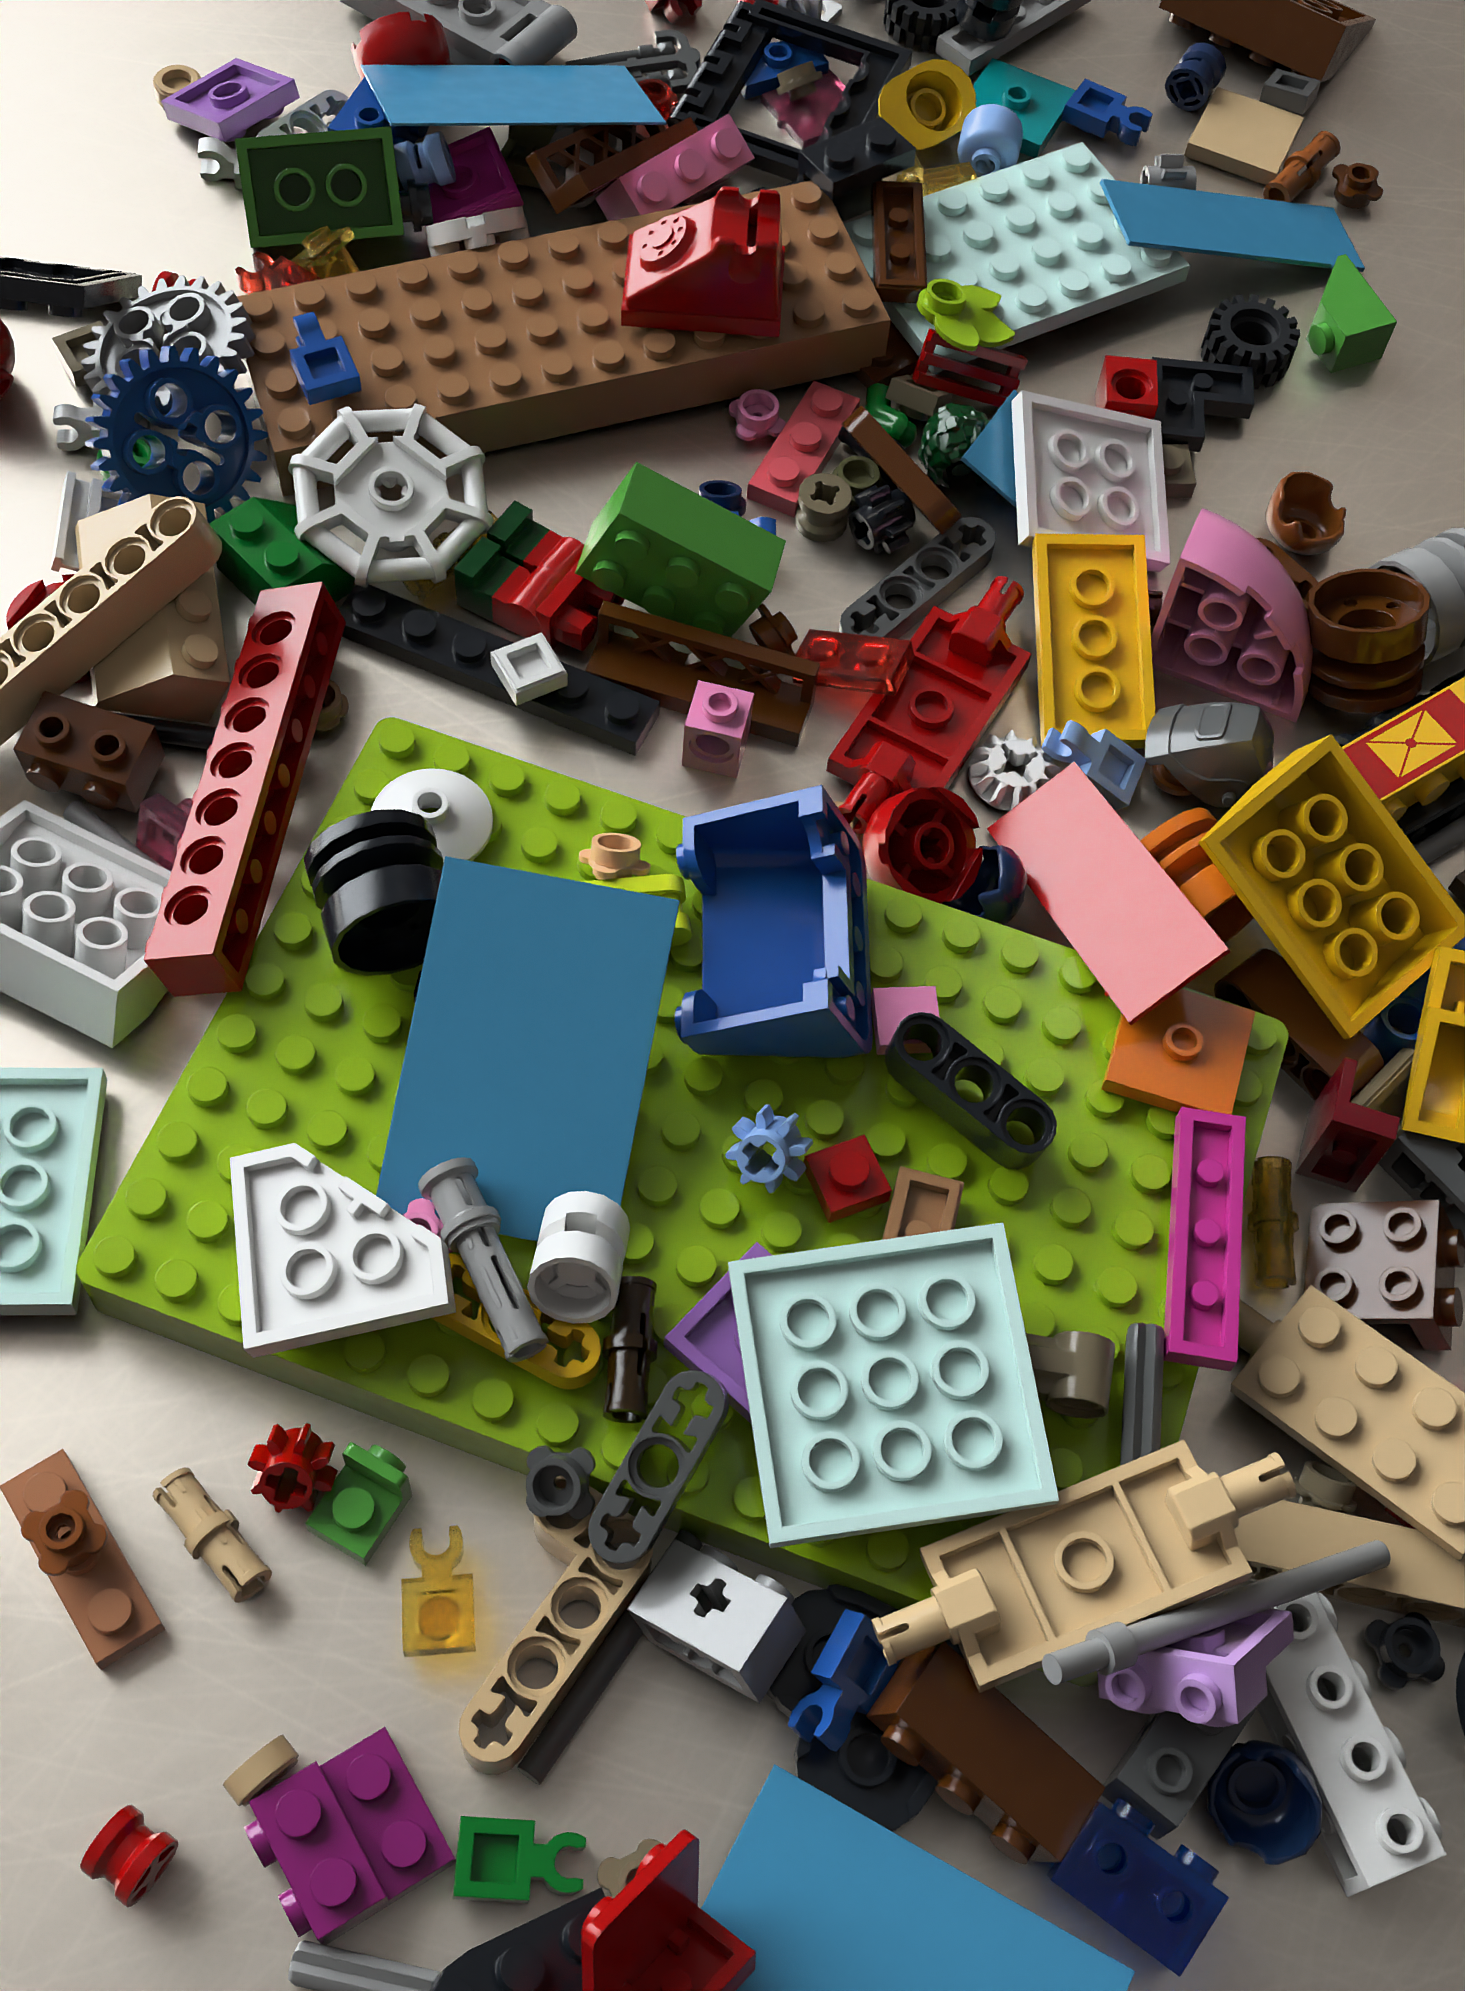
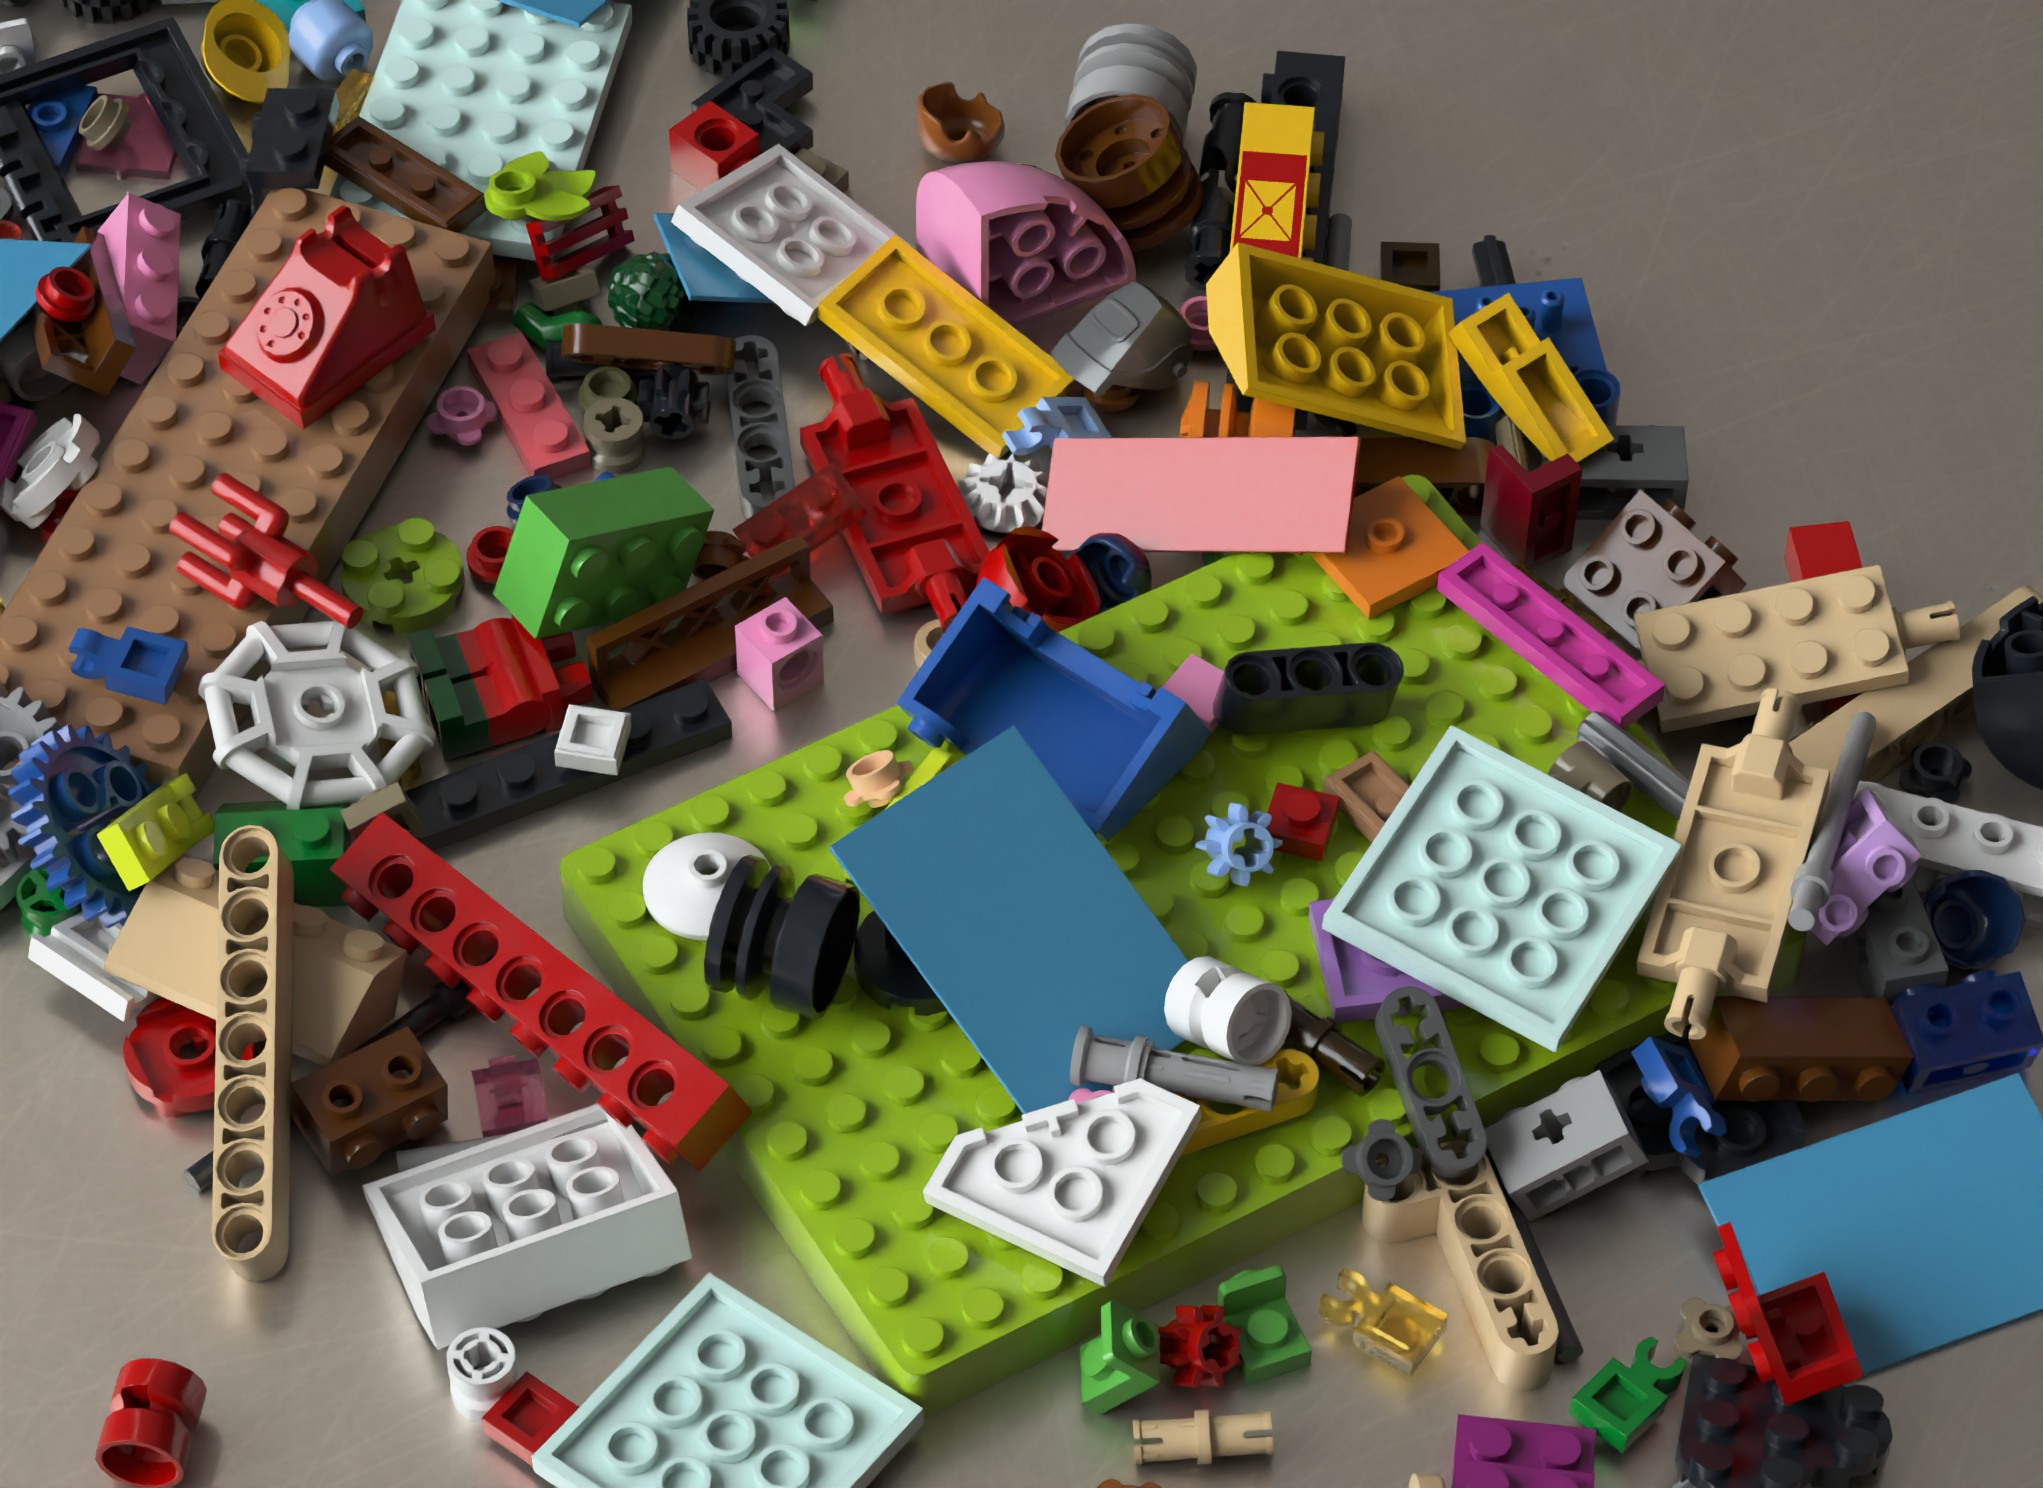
camera: 45 degrees left, 10 degrees down
none -> red plate [35,266,95,322]
none -> neon yellow plate [96,773,215,891]
none -> red plant [169,473,363,629]
none -> lime plate [340,518,465,633]
none -> dark tan plate [340,781,428,840]
none -> bright green bracket [1080,1300,1160,1415]

